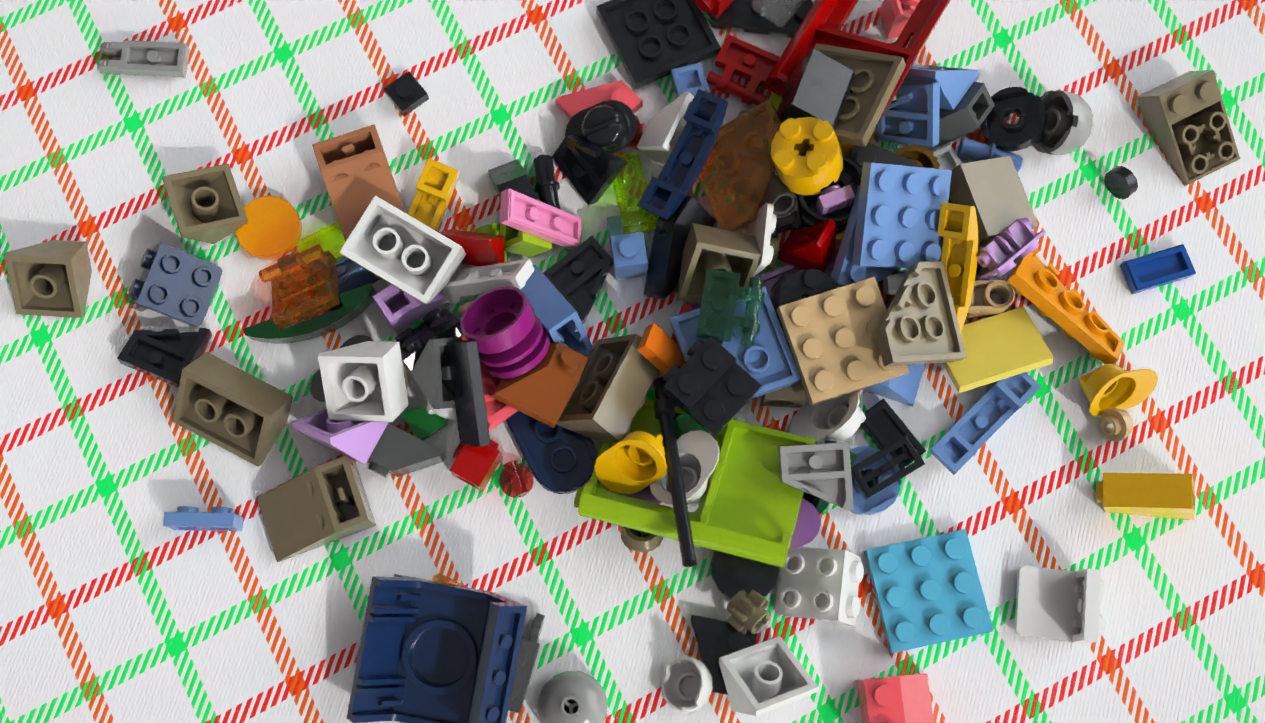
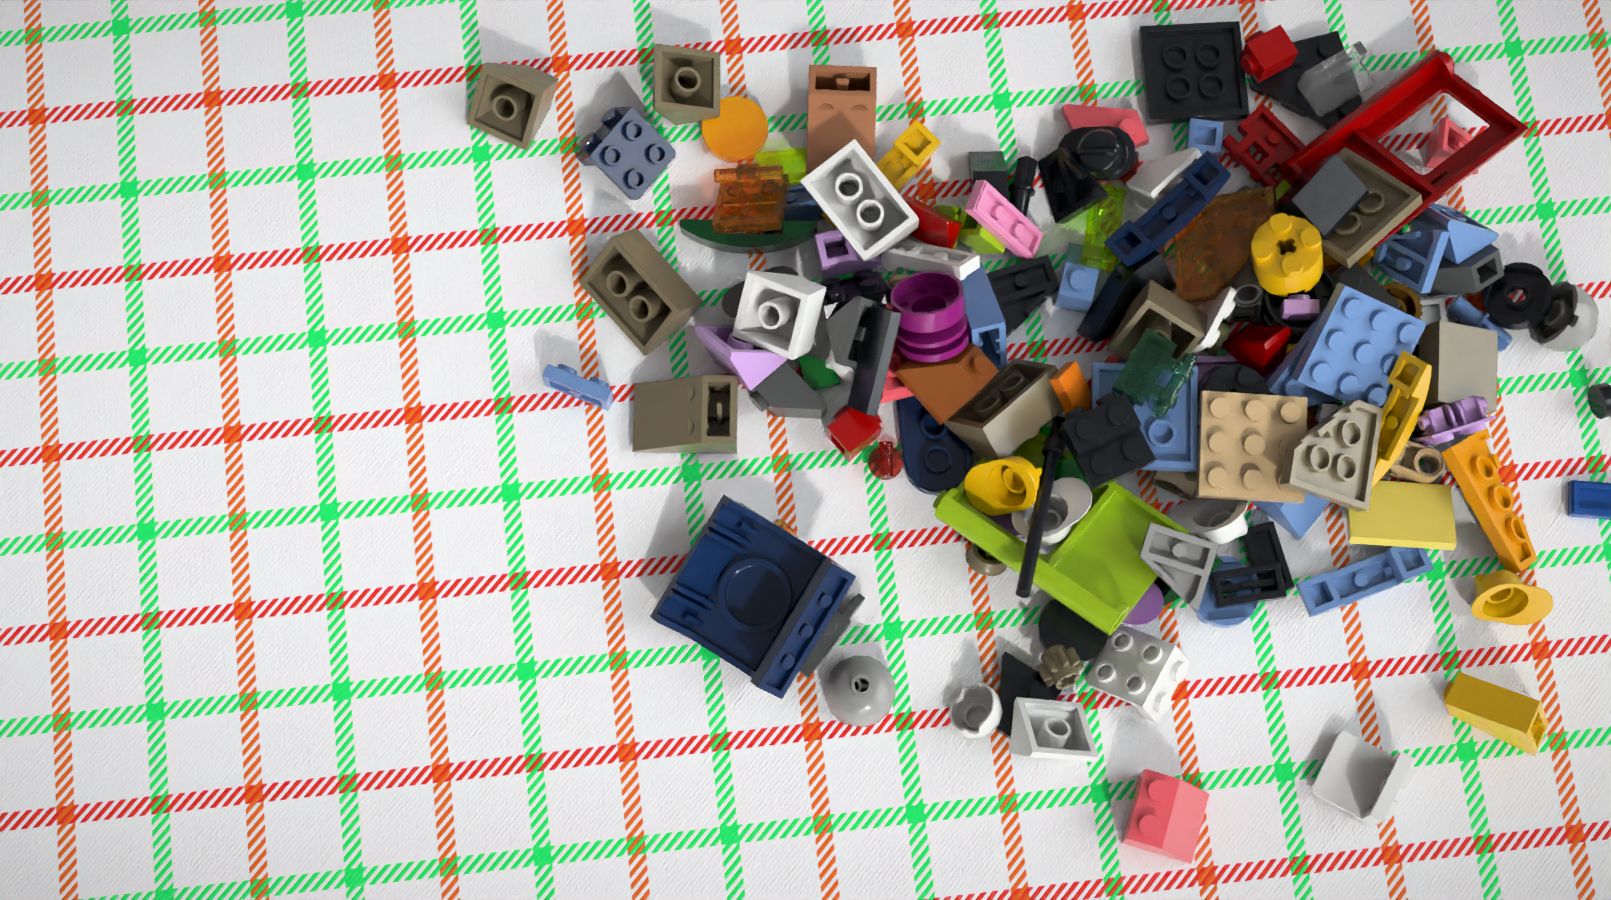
camera: 20 degrees right, 0 degrees up
black wing [117,328,212,388] -> none
black plate [384,71,429,116] -> none
medium azure plate [864,529,993,654] -> none
tan plate [1100,408,1133,442] -> none

